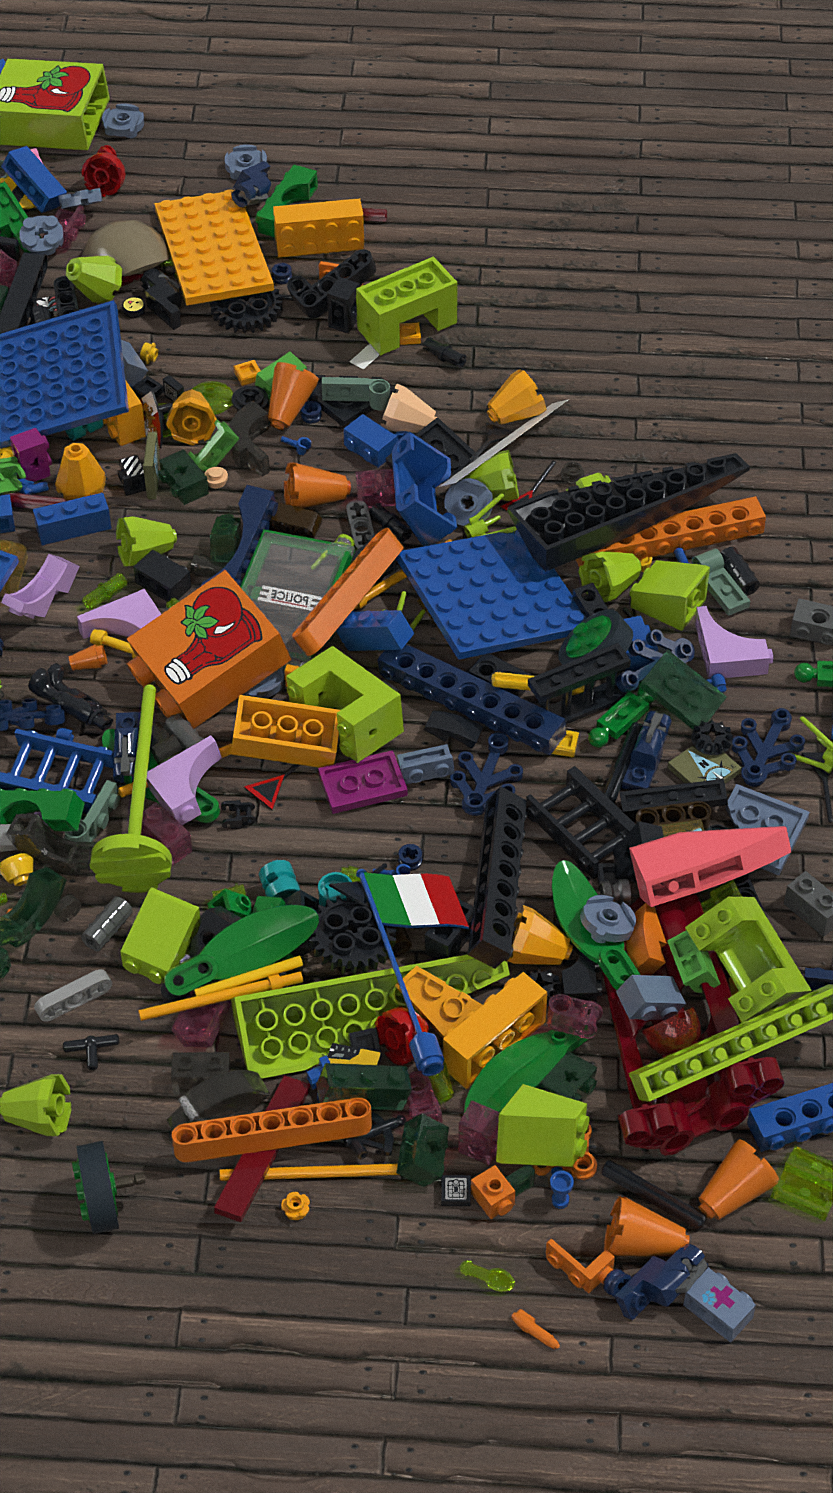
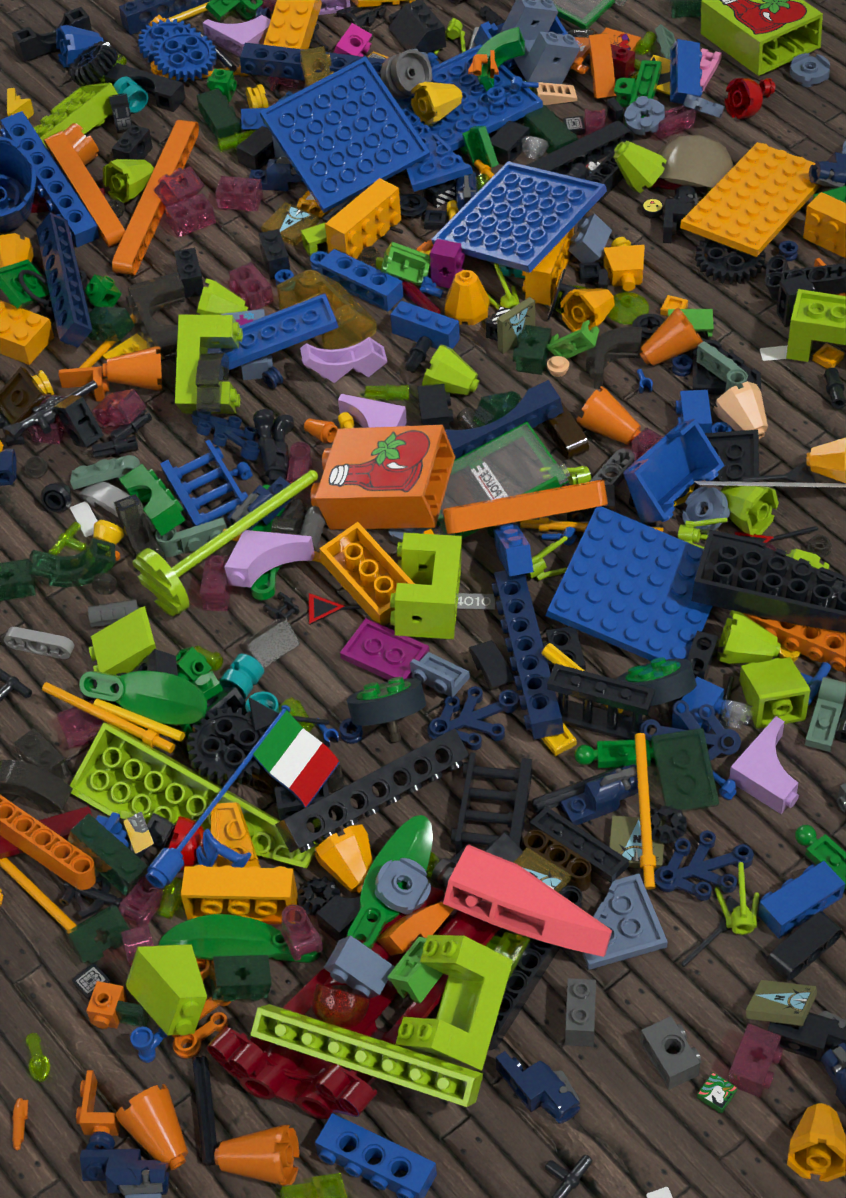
camera: 50 degrees right, 0 degrees up
none -> blue piece [196,829,251,868]
none -> clear smoke panel [239,619,300,668]
none -> clear pink piece [286,442,312,484]
none -> black wheel [347,677,426,742]
none -> black axle [405,336,432,373]
none -> lime plant [487,263,519,310]
none -> blue hand [542,527,577,546]
none -> light orange torso [603,245,645,291]
none -> light orange bar [635,733,657,890]
none -> clear cone [721,700,755,729]

